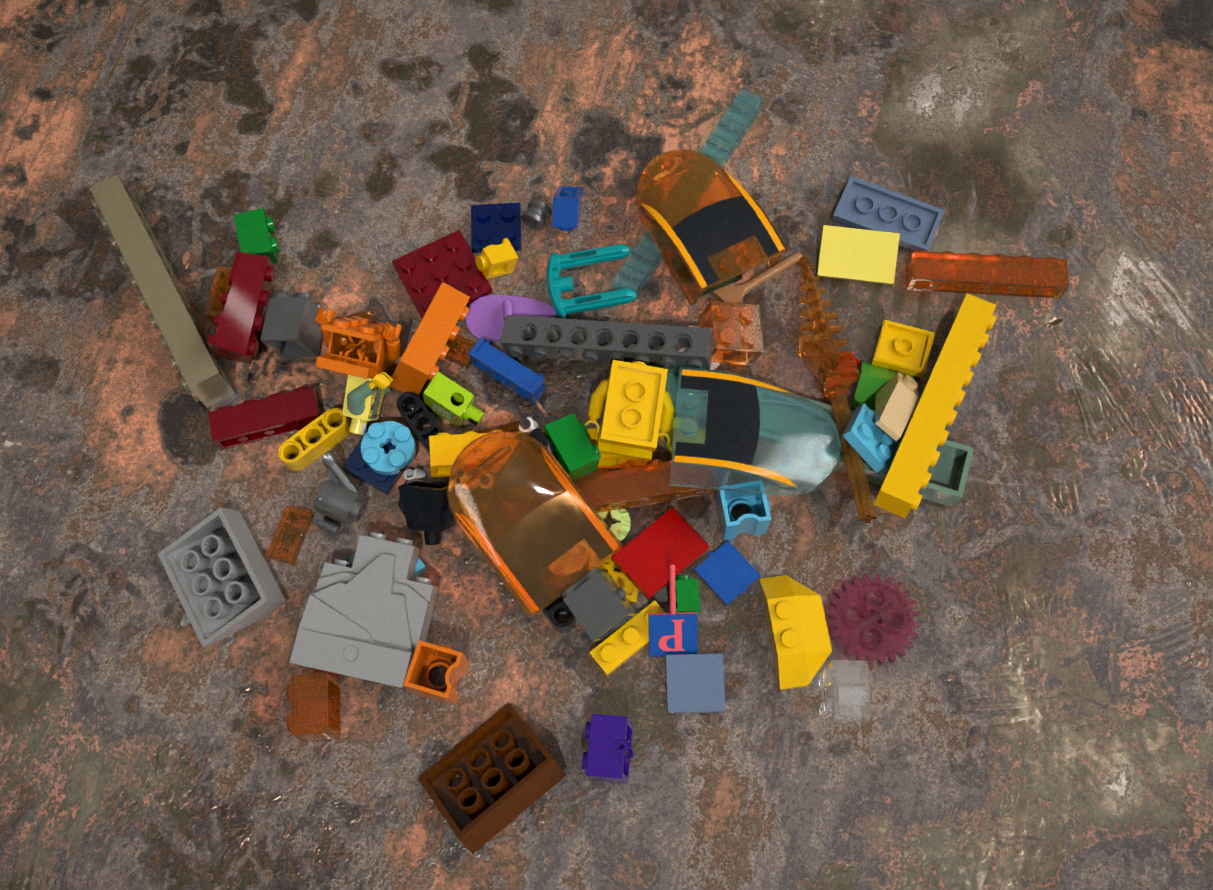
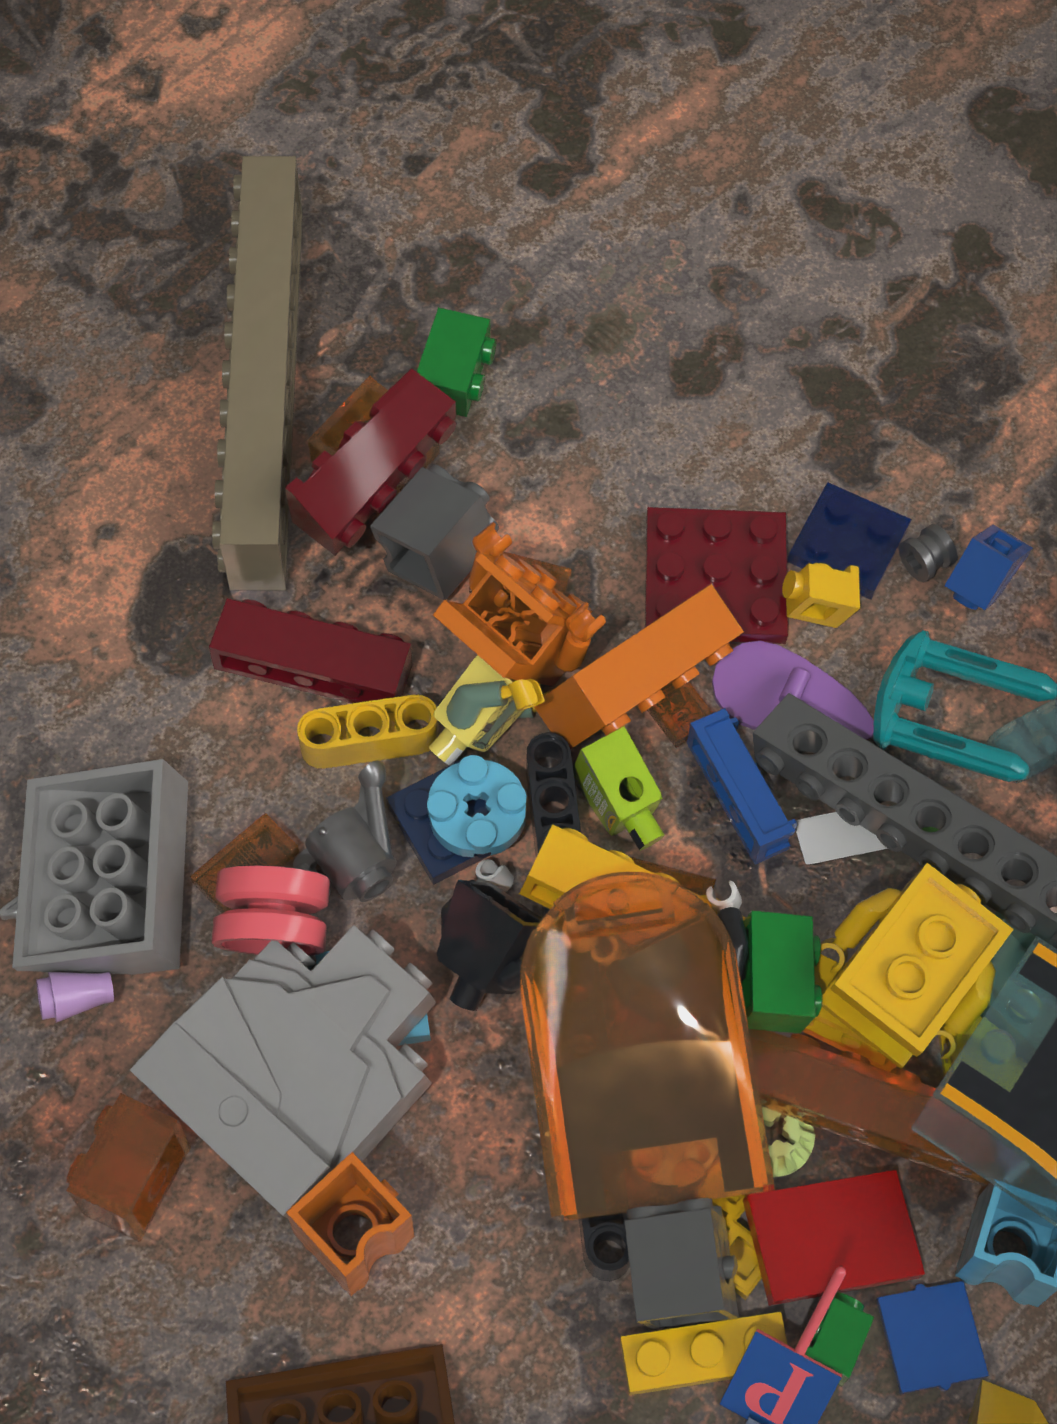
camera: 25 degrees right, 5 degrees down
none -> lavender cone [36,972,114,1023]
none -> coral wheel [212,866,330,956]
none -> white sticker [796,812,888,865]

